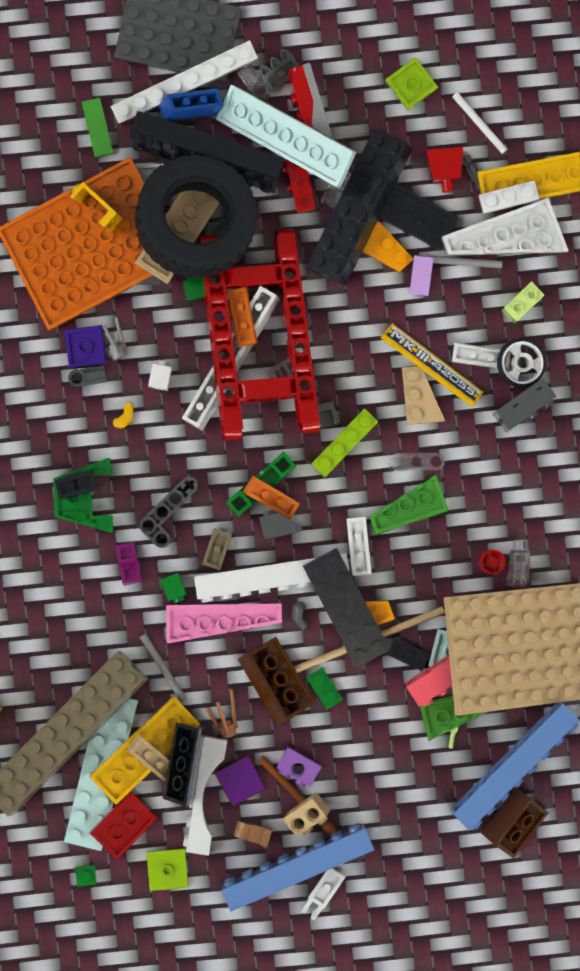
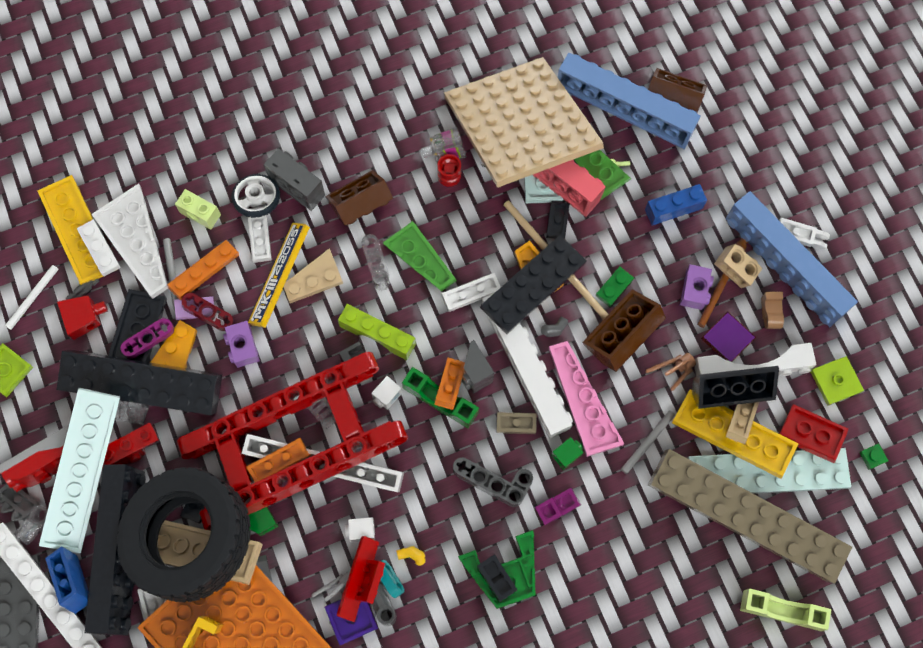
camera: 100 degrees left, 15 degrees down
none -> magenta beam [121,318,174,359]
none -> orange plate [167,240,239,301]
none -> dark red beam [182,293,233,331]
none -> medium lavender brick [223,321,260,368]
none -> reddish brown slope [325,170,393,225]
none -> red bracket [337,536,385,622]
none -> white brick [371,376,402,410]
none -> teal beam [381,560,405,598]
none -> blue brick [645,184,707,226]

